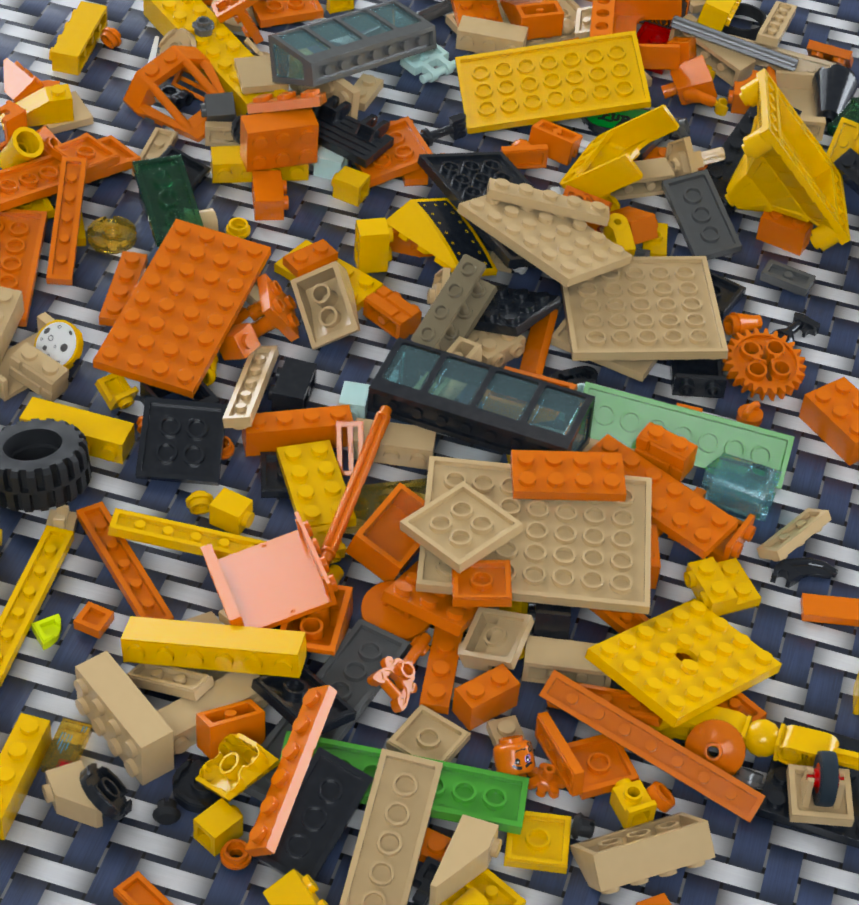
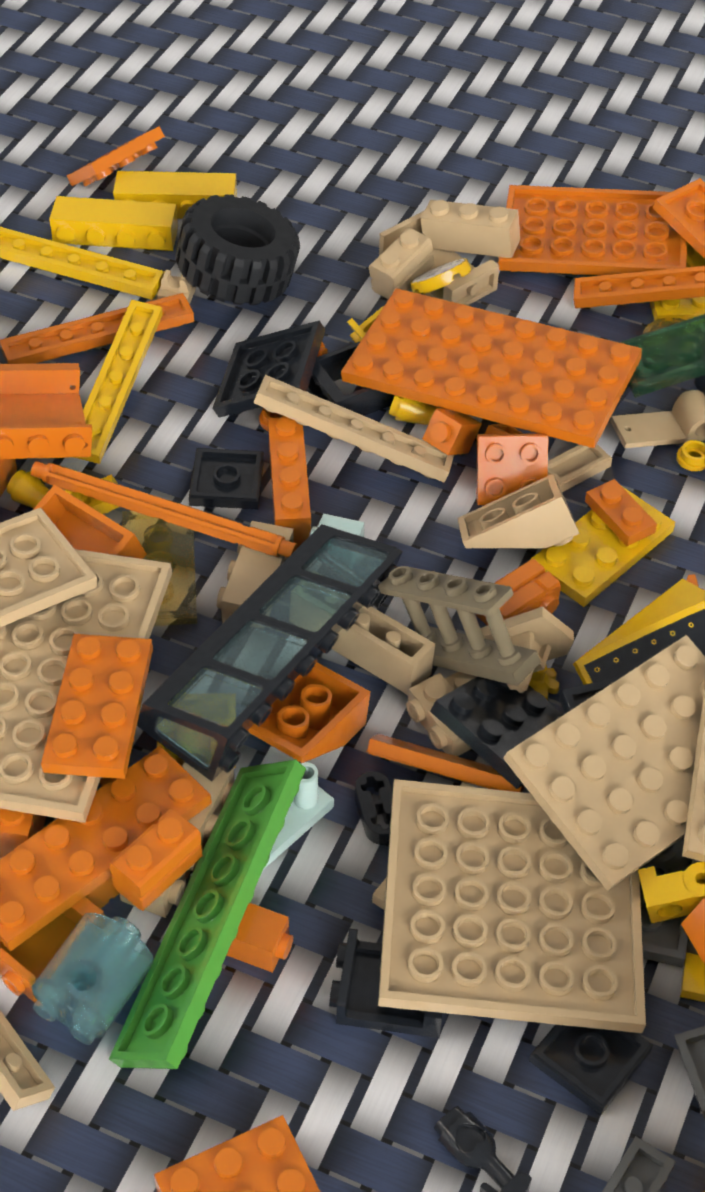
camera: 100 degrees right, 5 degrees up
yellow brick [19,397,135,464] -> none
neon yellow tile [31,613,62,650] -> none
orange plate [73,601,114,639] -> none
yellow plate [185,490,214,515] -> none
yellow brick [209,487,255,535] -> none
black brick [268,357,317,412] -> none
yellow plate [276,440,357,528] -> none
tile [336,420,364,476] -> none
yellow brick [354,218,394,274] -> none
orange gear [722,328,806,401] -> none
orange cone [723,312,763,337] -> none
orange tile [736,401,764,427] -> none

